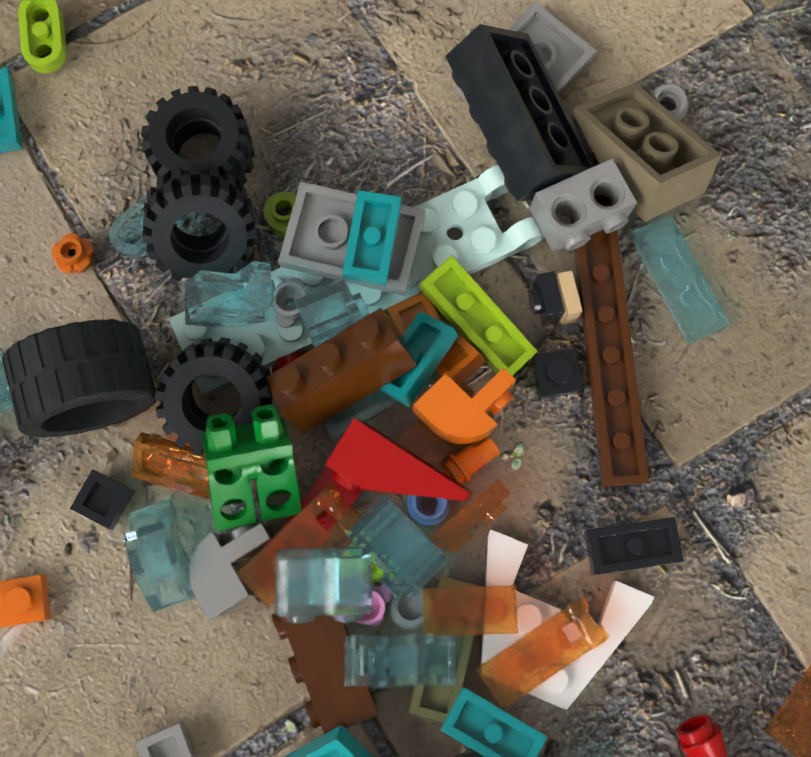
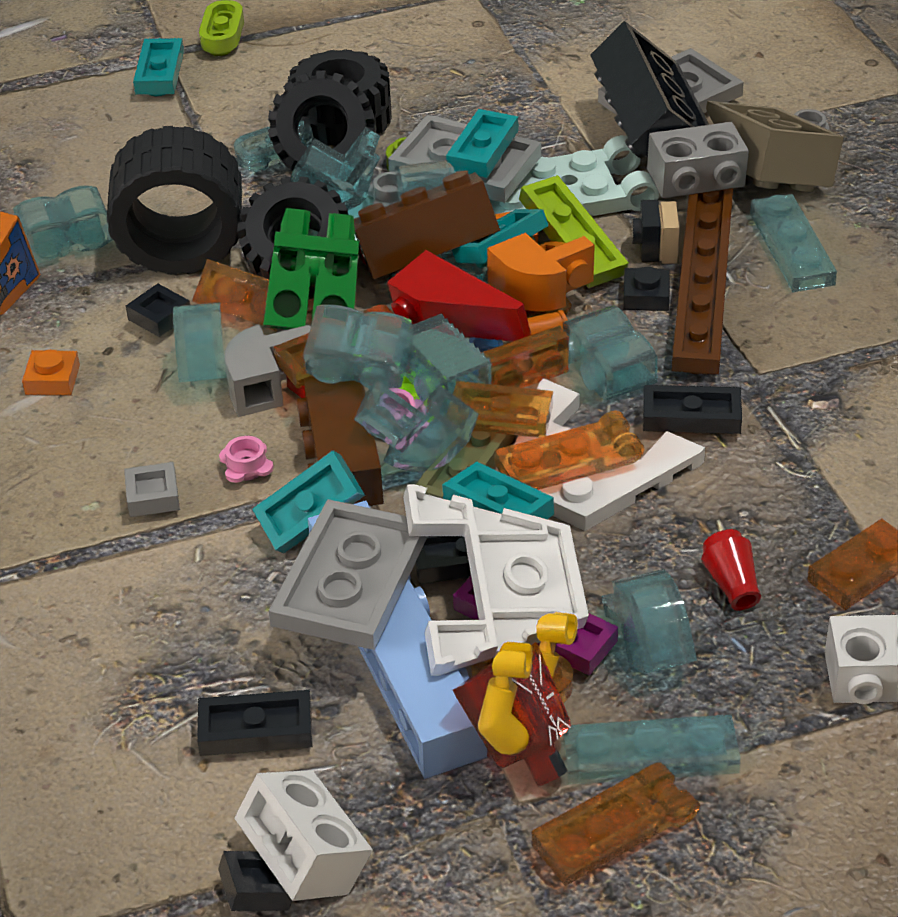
camera: 15 degrees right, 35 degrees down
none -> bright pink plate [219,436,274,483]
none -> clear light blue brick [559,305,657,400]

